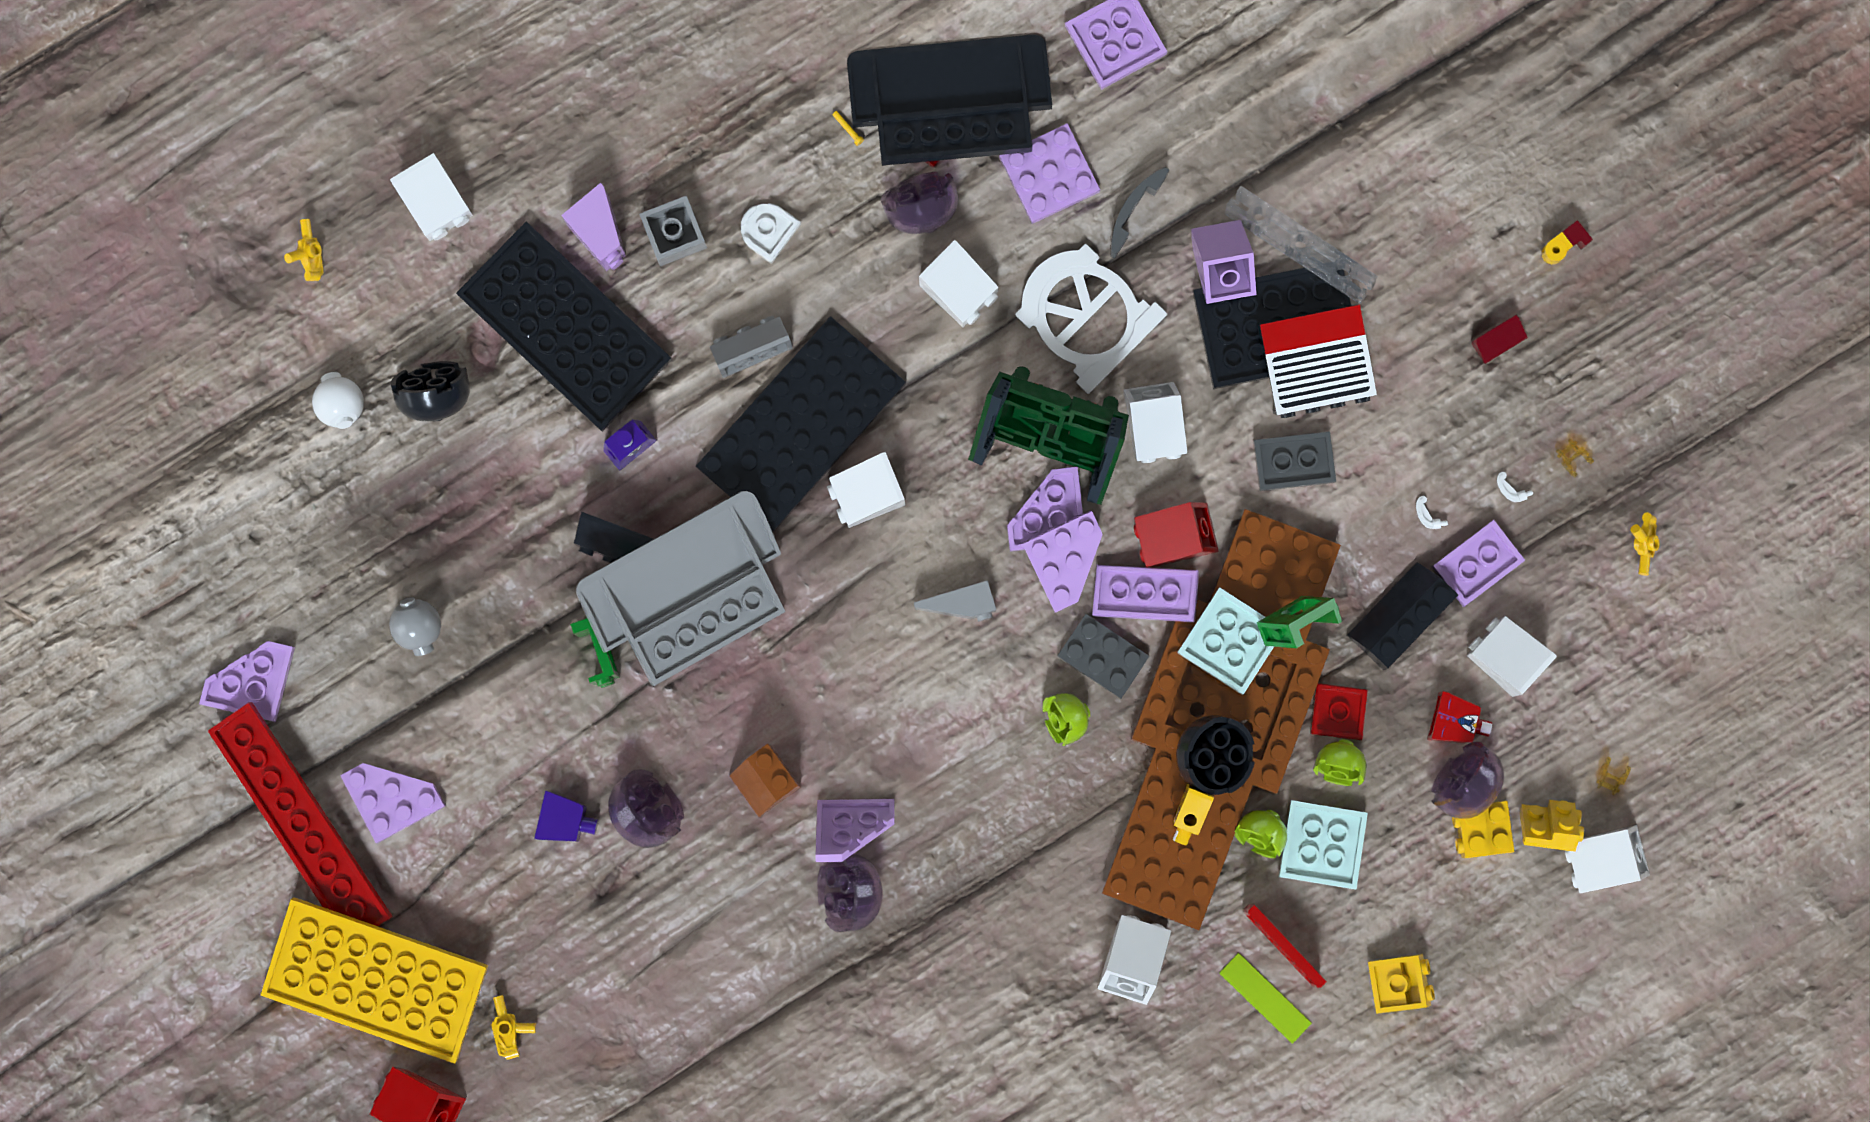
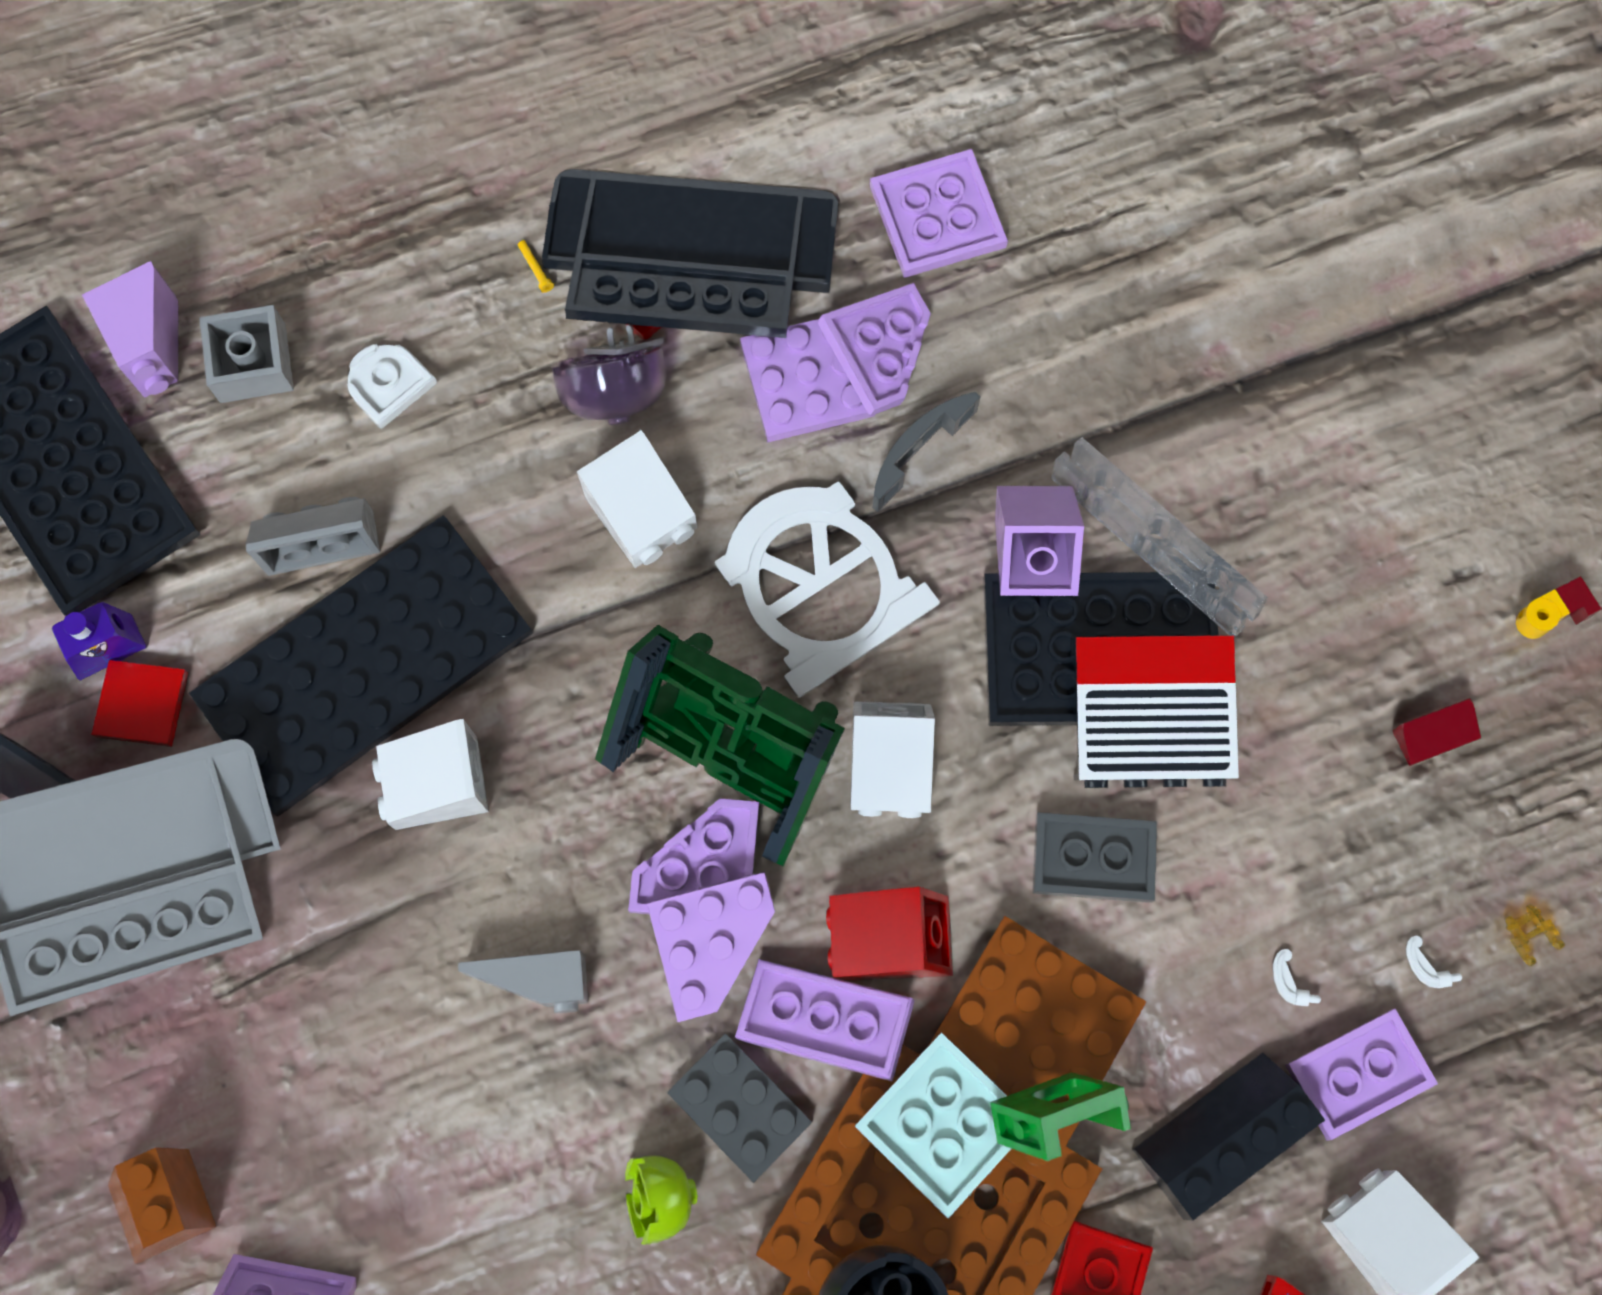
camera: 10 degrees right, 10 degrees down
none -> red tile [91,660,189,747]
none -> light grey piece [584,324,664,355]
none -> lavender plate [818,283,931,416]

